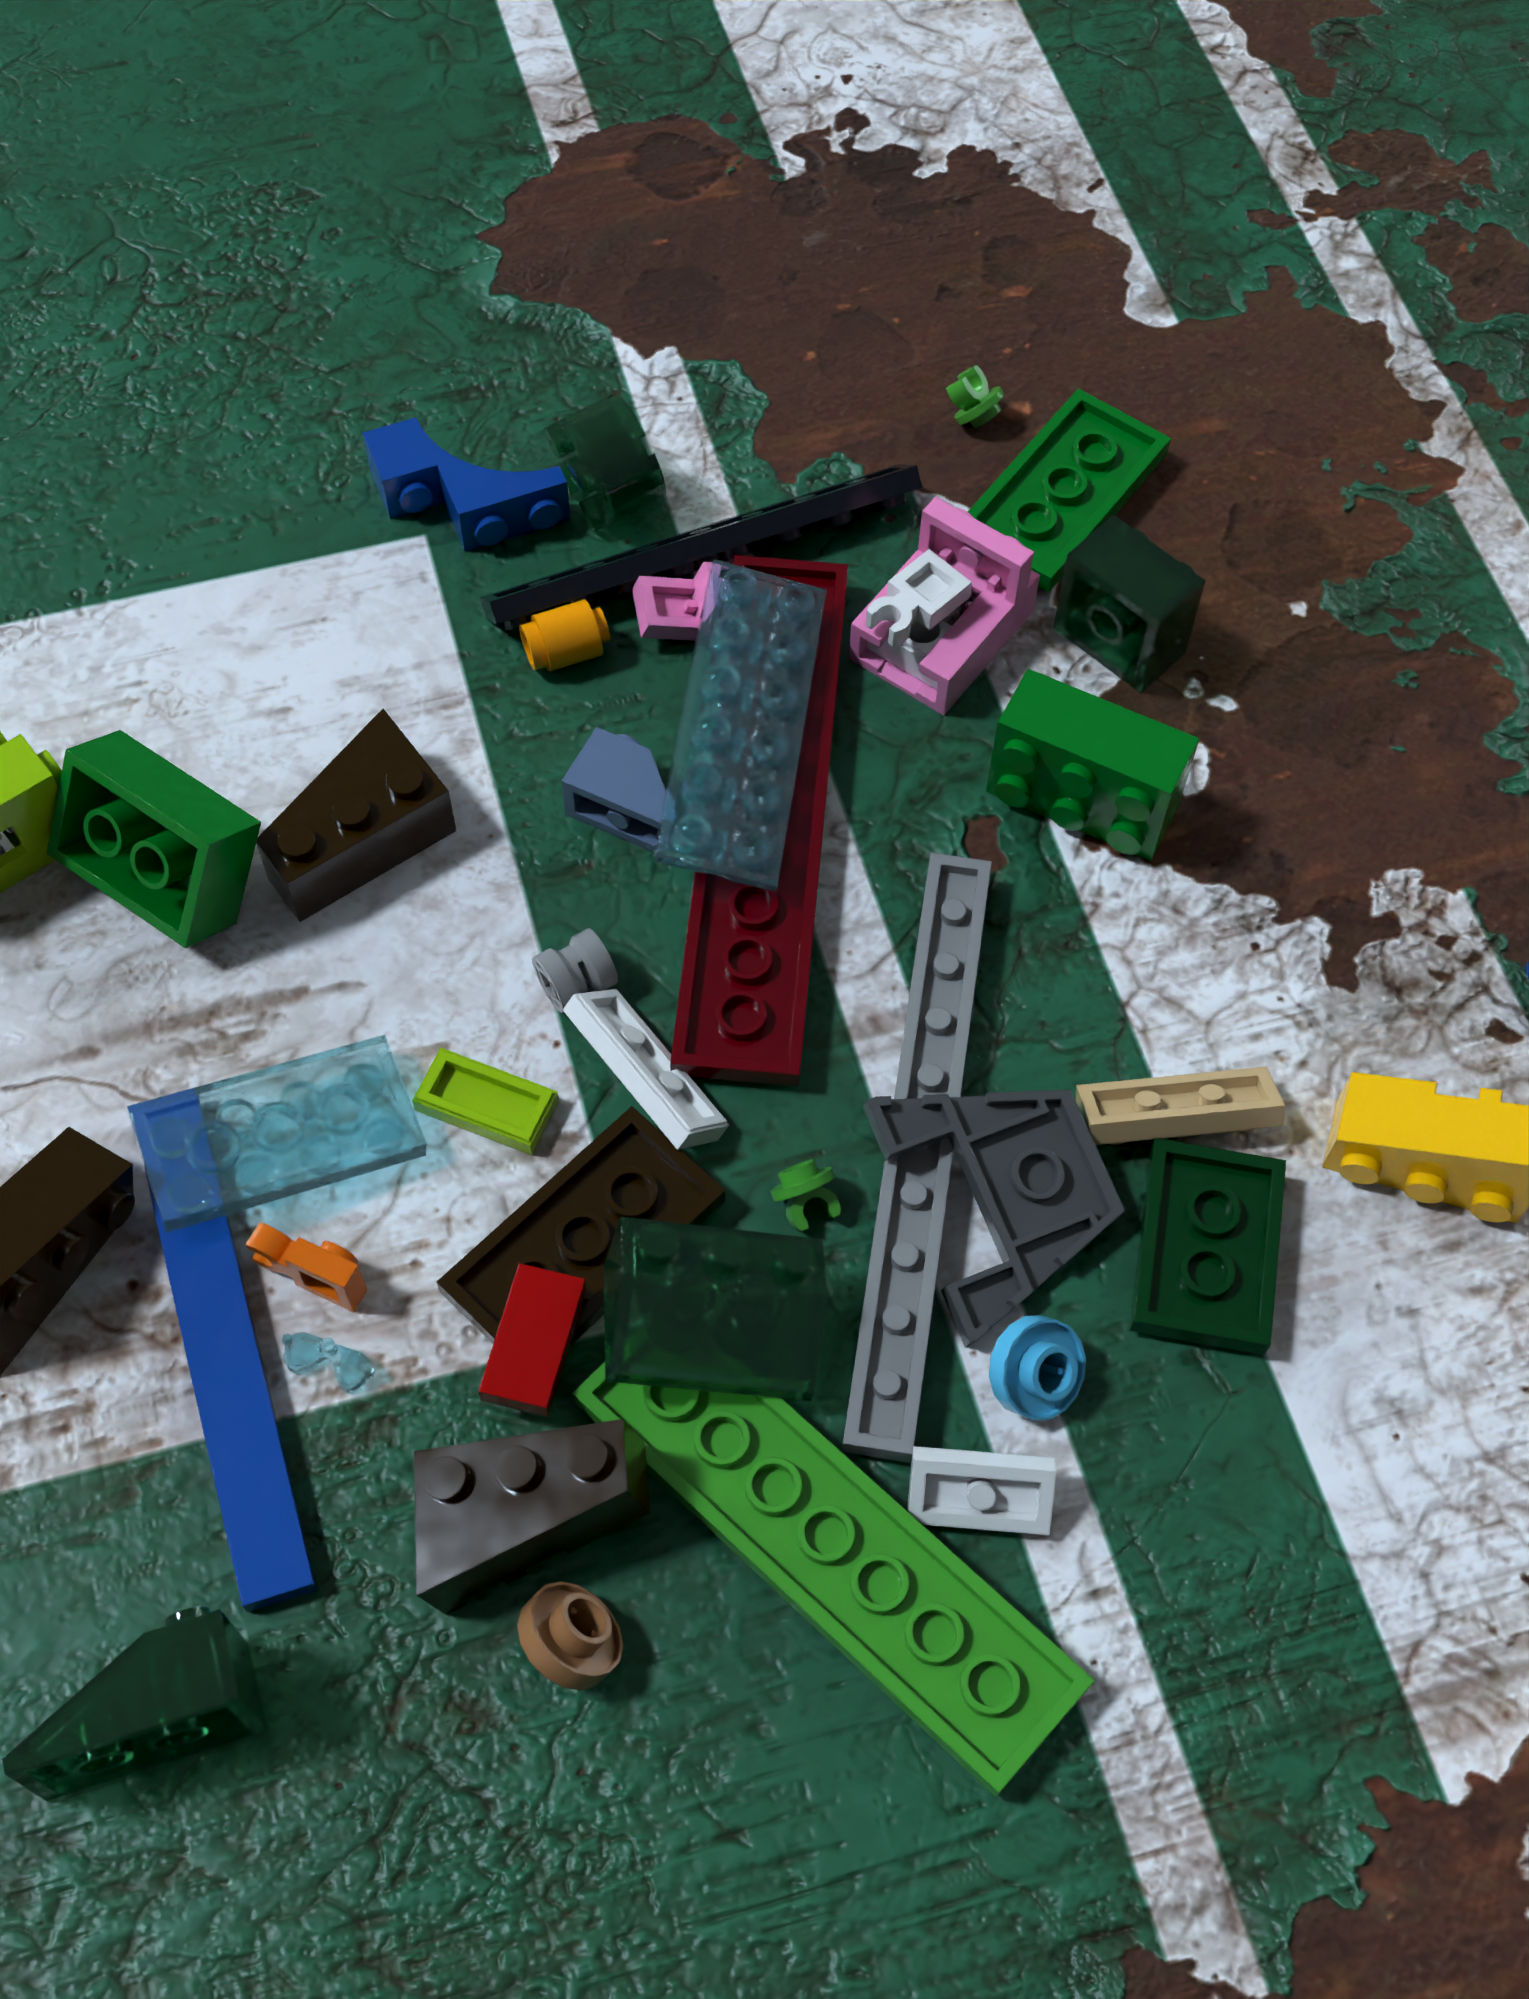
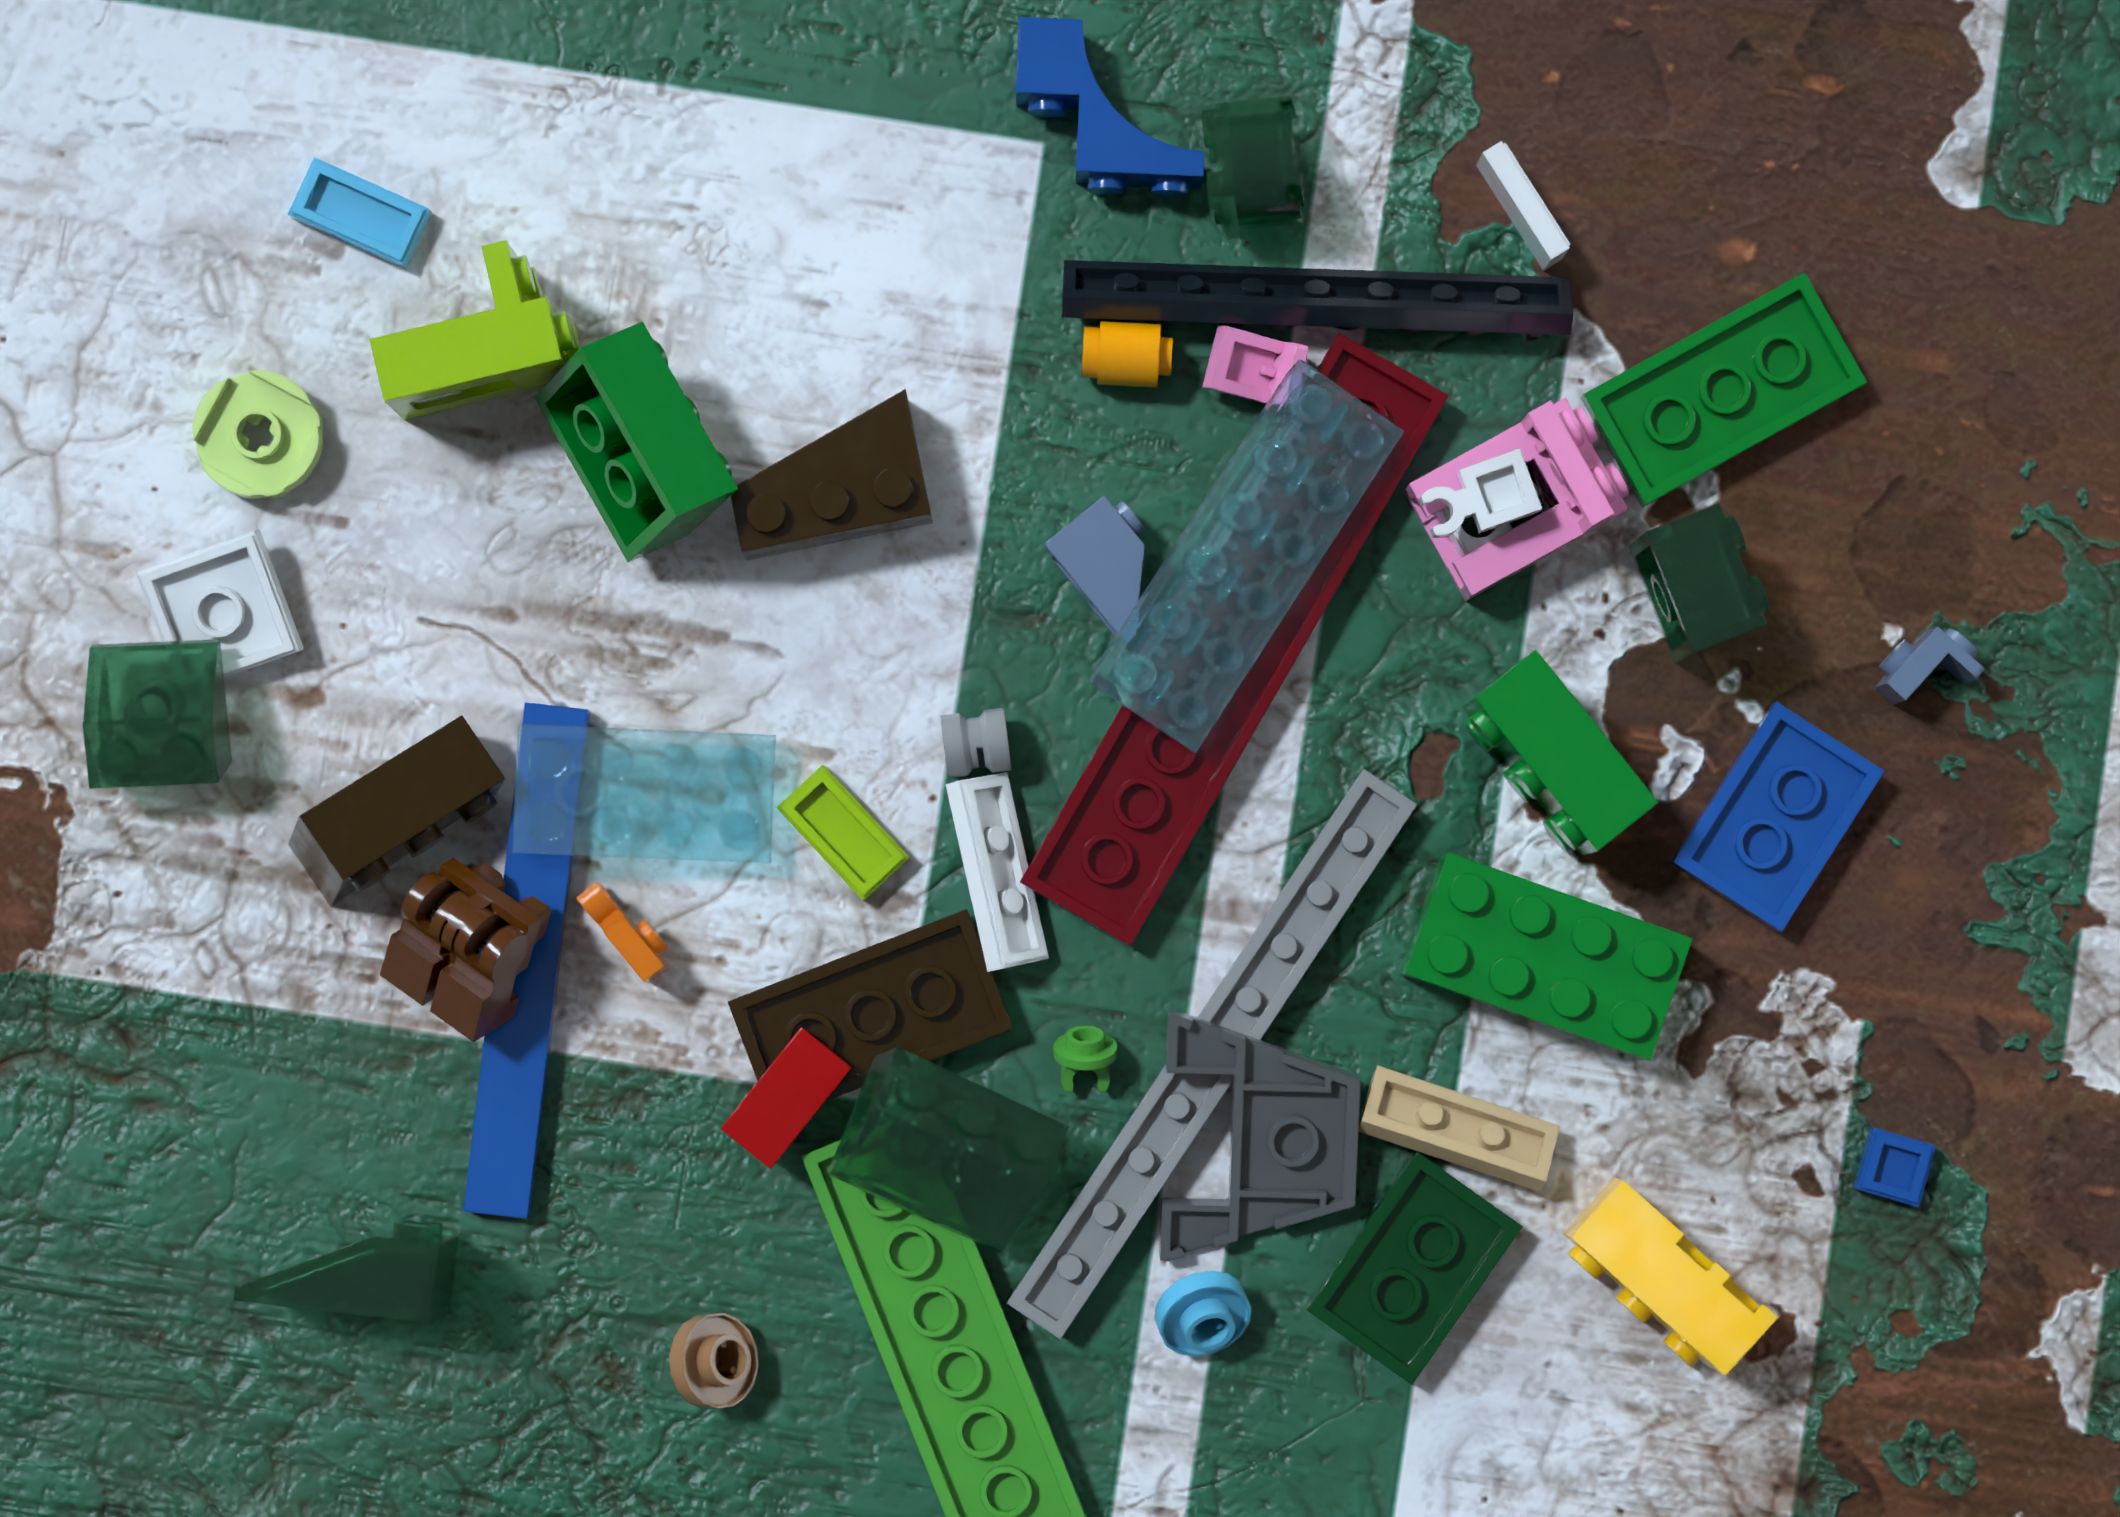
camera: 25 degrees right, 25 degrees up
clear light blue piece [282,1332,375,1394] -> none
dark brown wedge [414,1419,650,1615] -> none
white plate [907,1446,1057,1535] -> none
bright green plate [946,365,1005,428] -> none
none -> reddish brown hips [380,857,551,1042]
none -> green brick [1399,852,1693,1061]
none -> white tile [1476,141,1570,271]
none -> blue plate [1670,702,1884,933]
none -> sand blue bracket [1874,626,1985,705]

